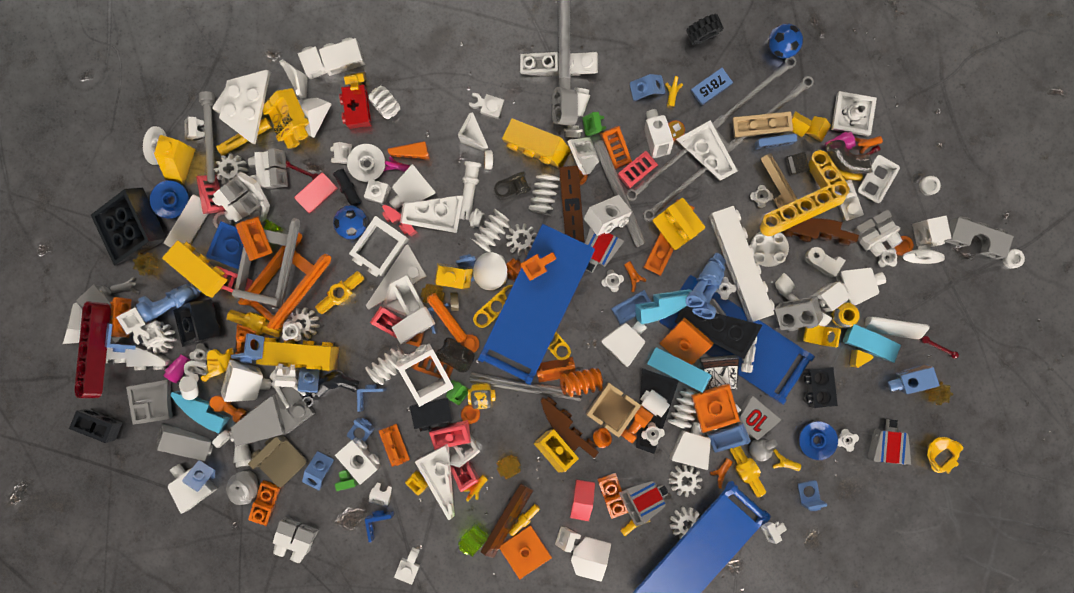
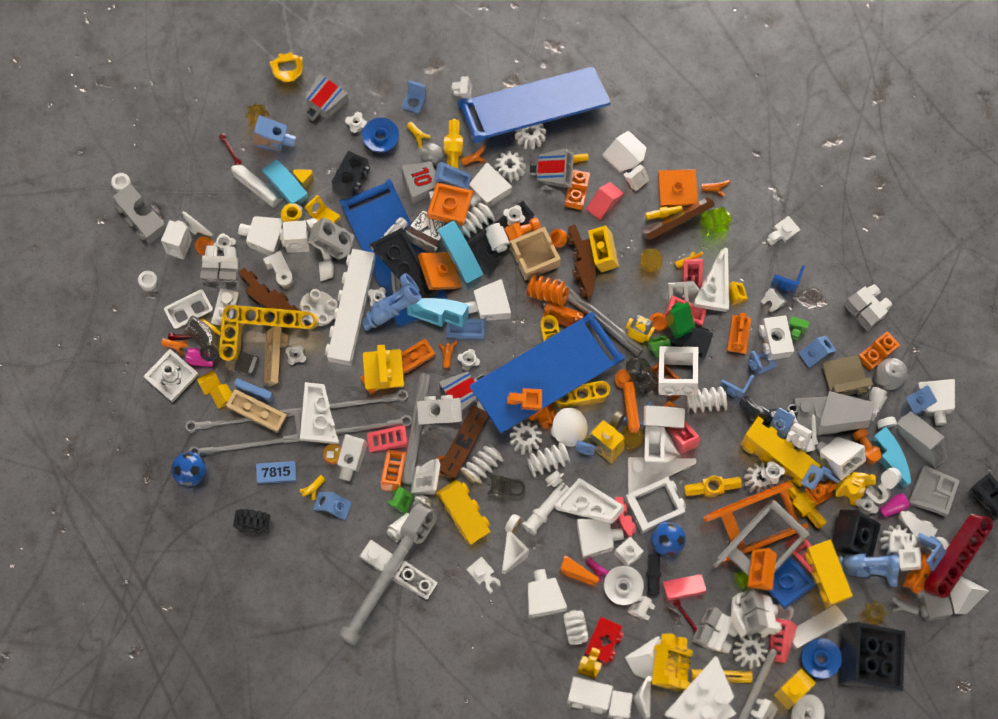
camera: 150 degrees left, 15 degrees down
none -> white torso [528,569,567,618]
none -> green slope [665,302,696,339]
none -> orange bar [702,180,730,197]

